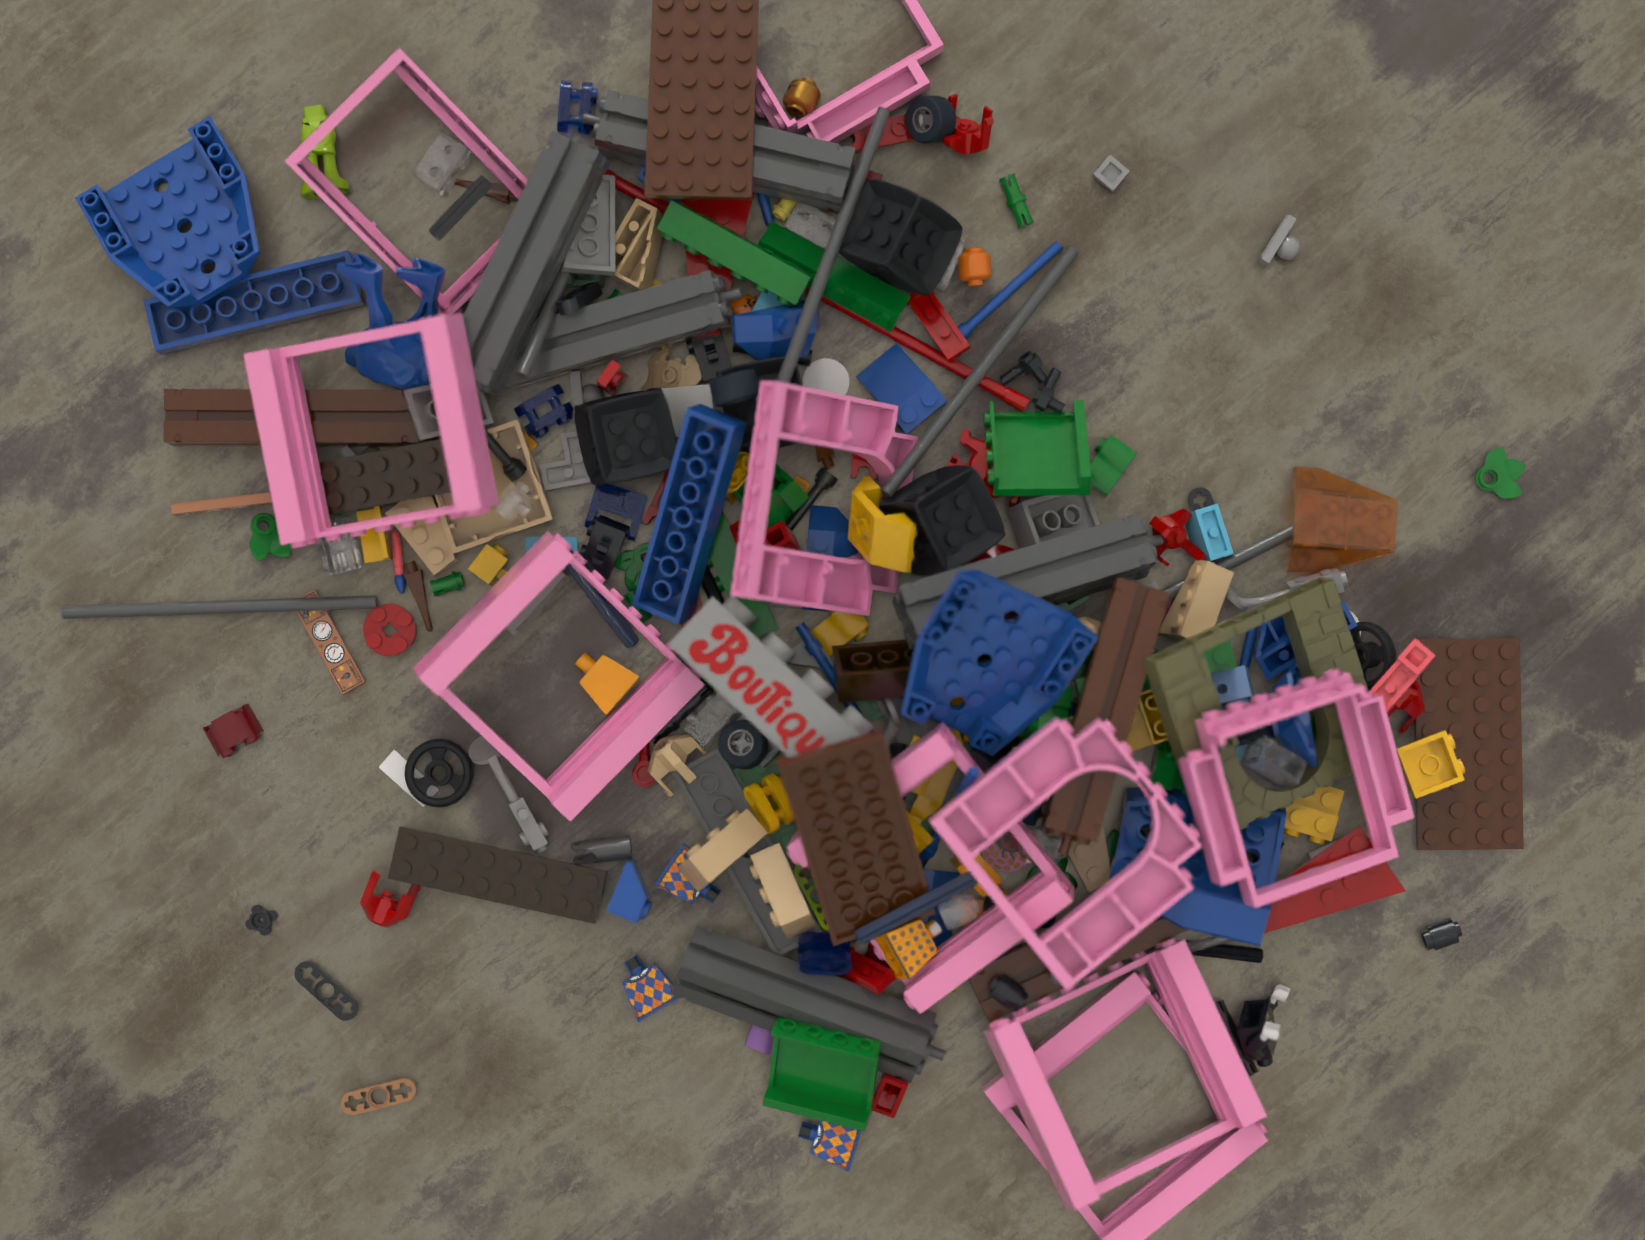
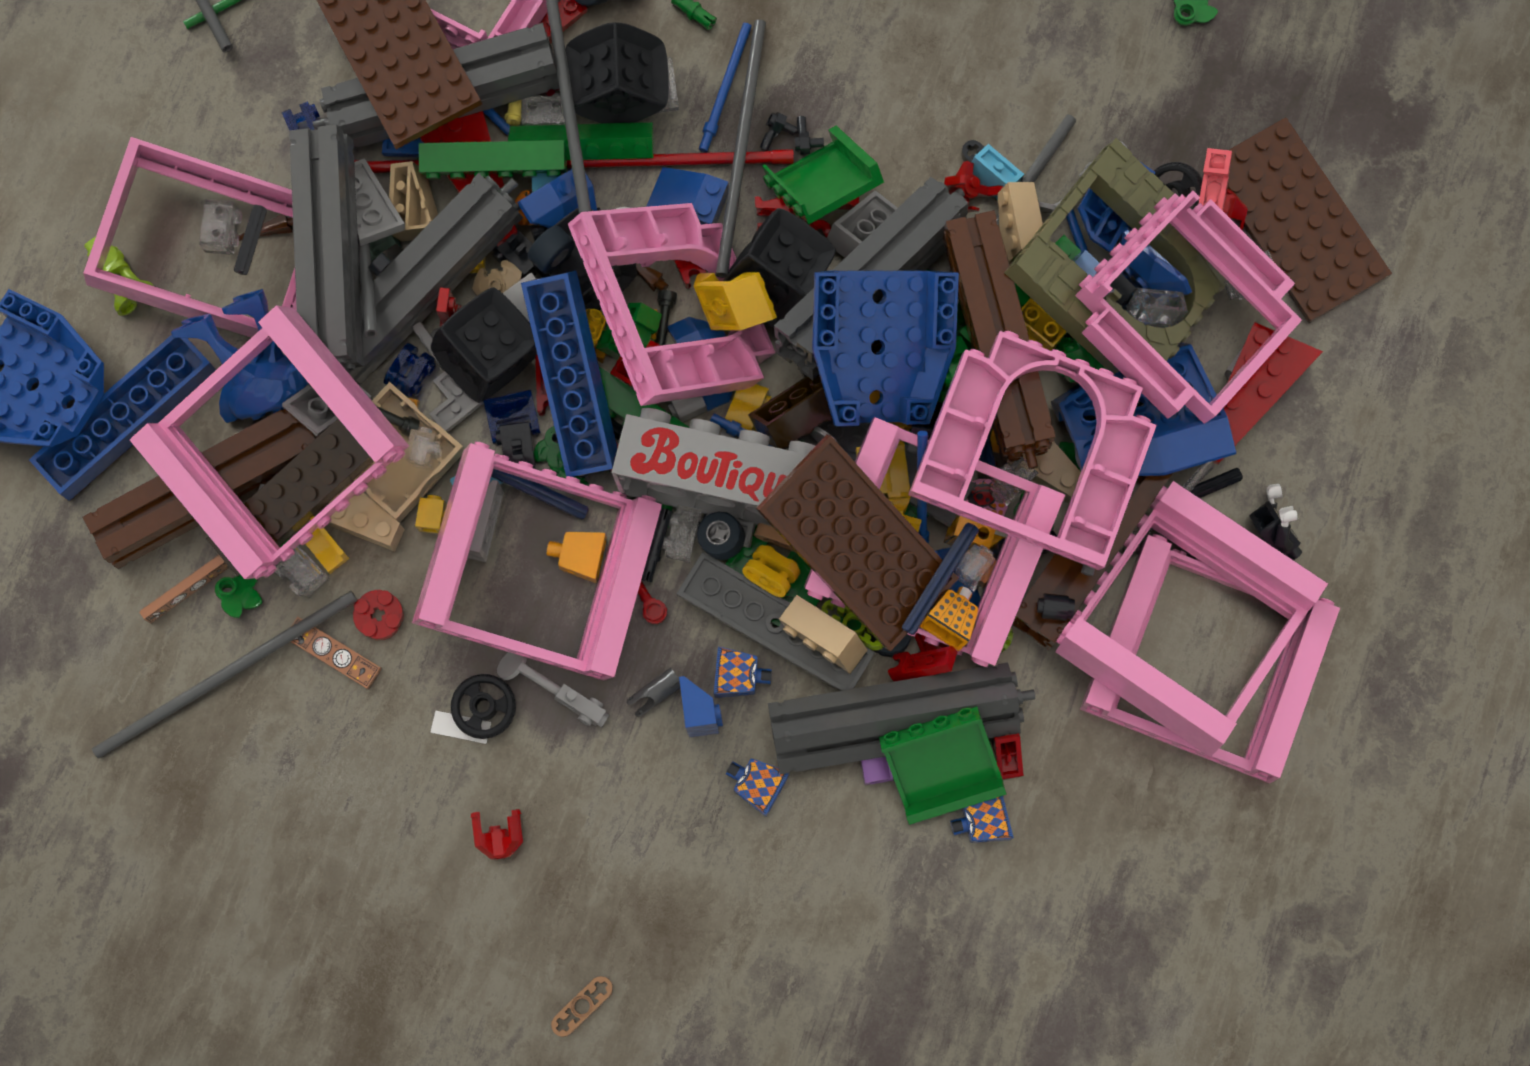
camera: 25 degrees left, 10 degrees down
dark red cylinder [203,704,264,759] -> none
black plate [245,905,276,936] -> none
black beam [294,961,359,1021] -> none
dark brown brick [388,826,608,924] -> none
coral piece [391,529,406,593] -> none
reddish brown piece [403,561,433,632] -> none
green pin [430,571,465,597] -> none
tan piece [648,733,709,797] -> none
tan wedge [678,808,768,892] -> none
pearl gold head [783,77,821,118] -> none
clear blue brick [797,932,852,975] -> none
red plate [908,292,971,363] -> none
orange head [957,248,992,287] -> none
green brick [1090,435,1137,497] -> none
yellow plate [1283,776,1345,845] -> none
clear orange wedge [1287,467,1398,573] -> none
yellow plate [1396,730,1465,799] -> none
black brick [1420,918,1462,951] -> none

